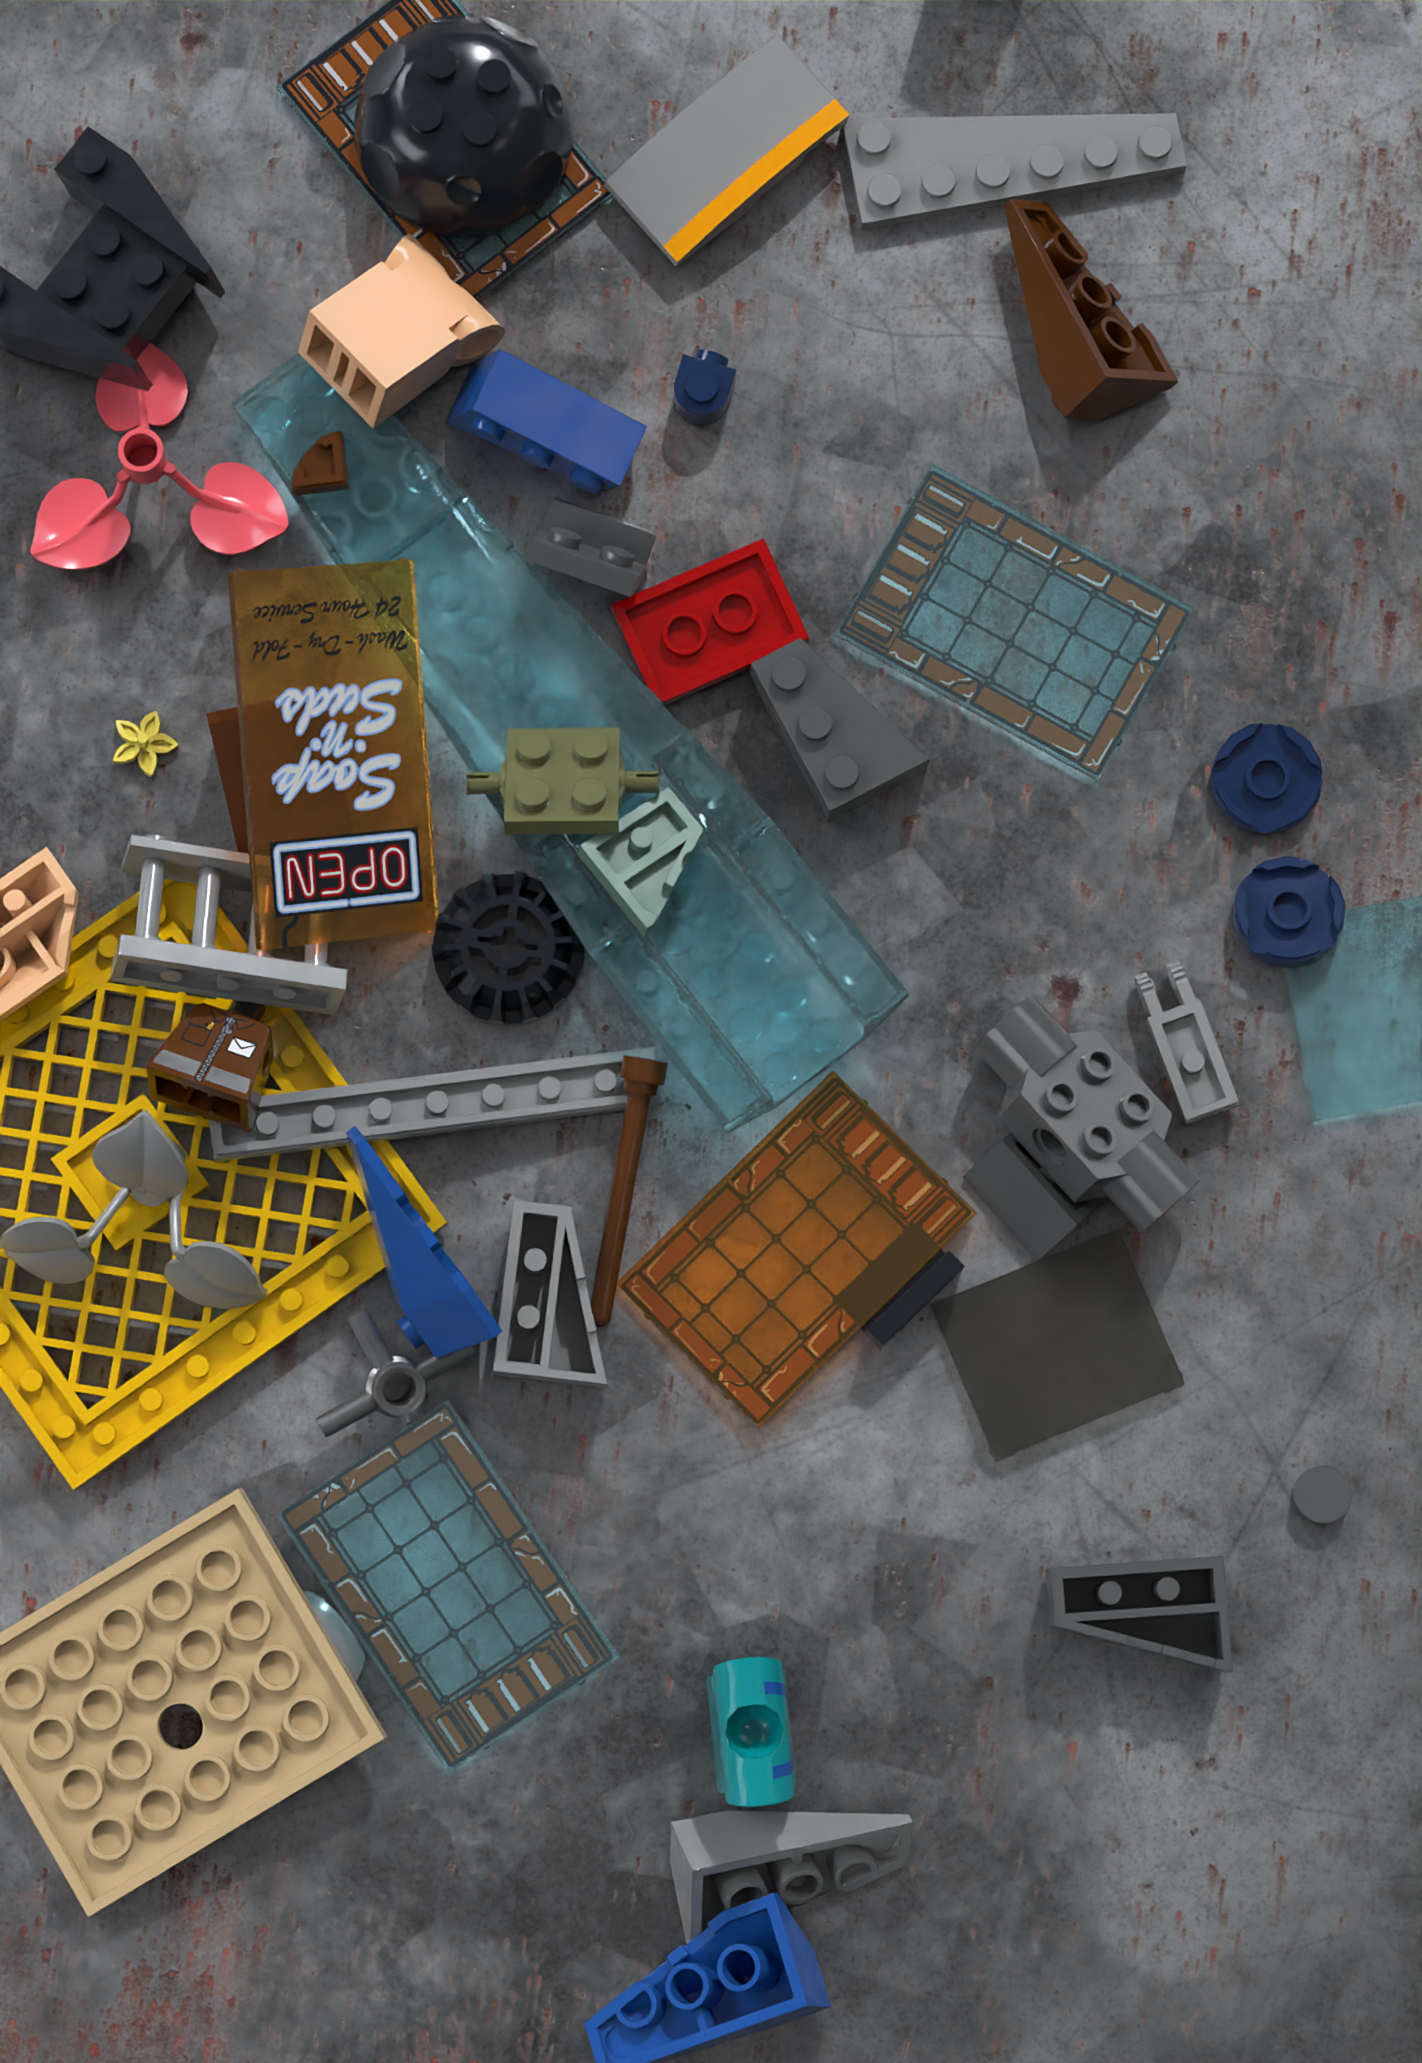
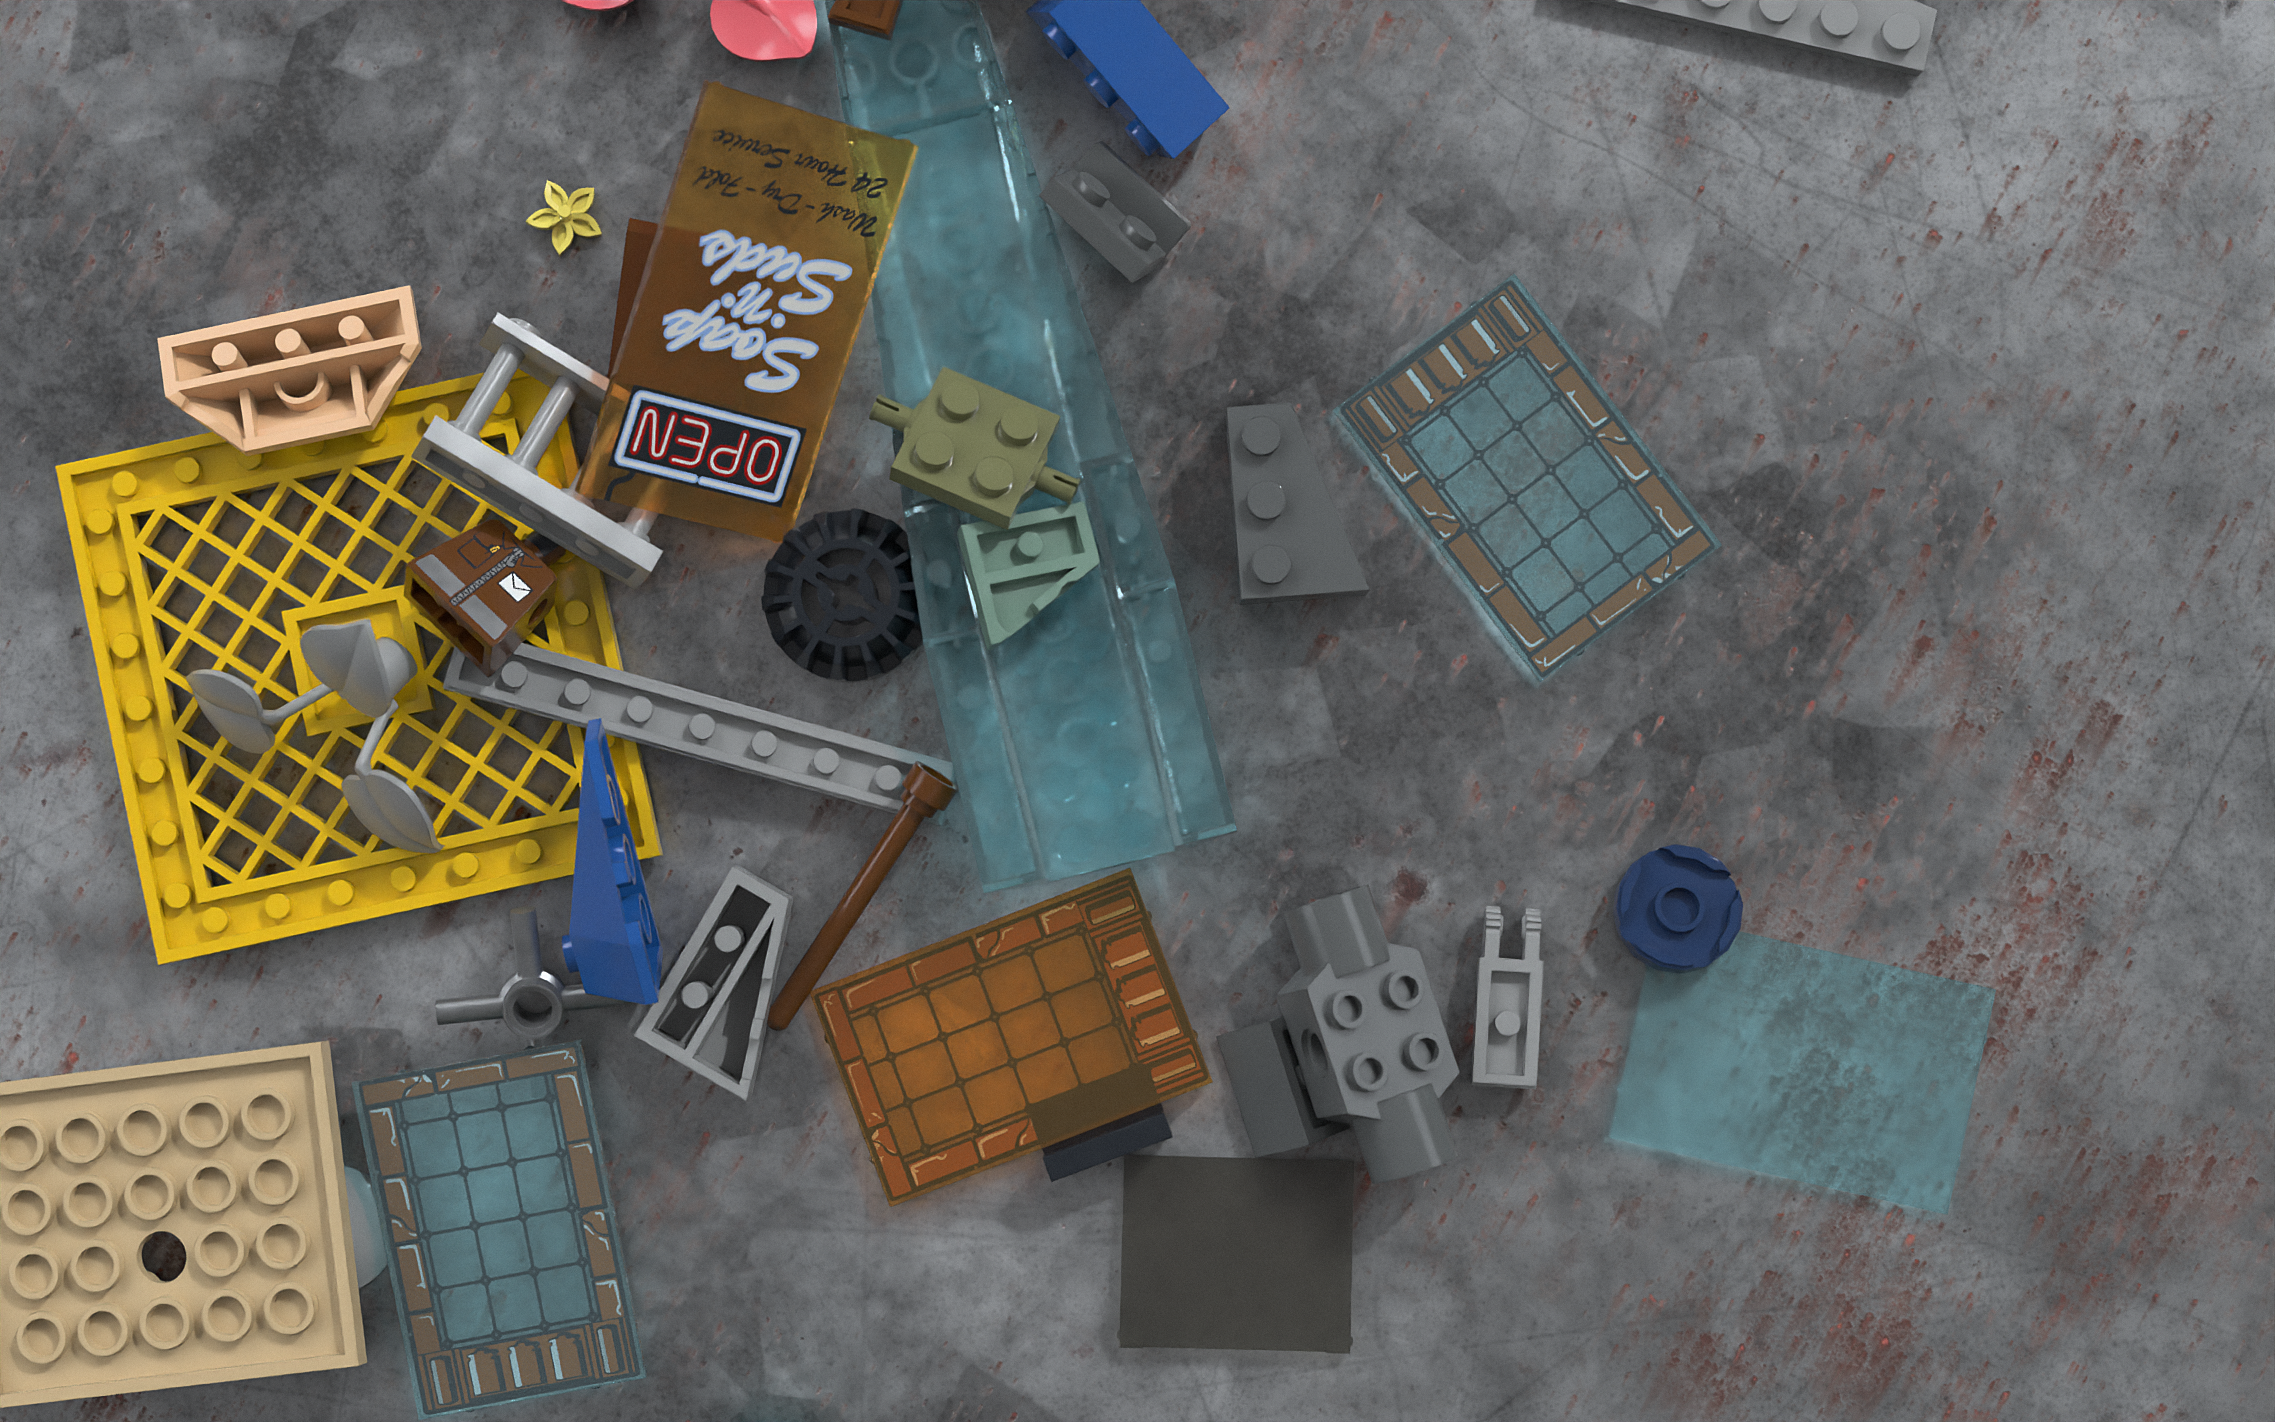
camera: 30 degrees right, 5 degrees up
red plate [611,538,809,709] -> none
dark blue plate [674,349,736,426] -> none
reddish brown wedge [1004,199,1179,420] -> none
dark blue tile [1210,723,1323,835] -> none

